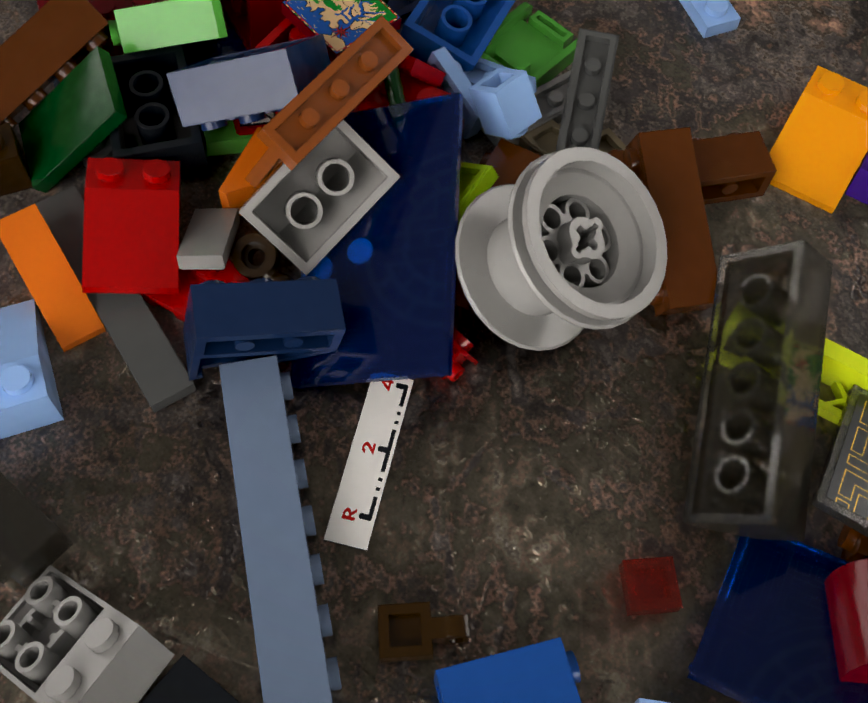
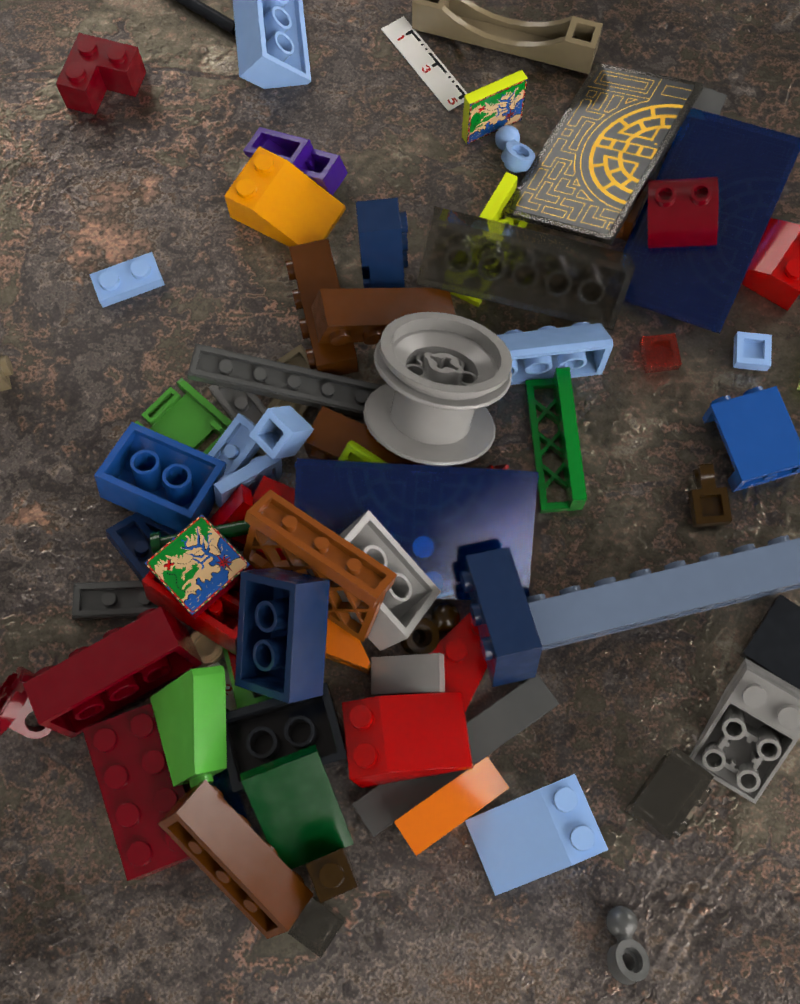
camera: 85 degrees left, 10 degrees up
white sticker [324,374,414,550] -> none
none -> dark blue wedge [356,198,408,288]
none -> light blue slope [497,322,614,385]
none -> green fence [525,367,587,513]

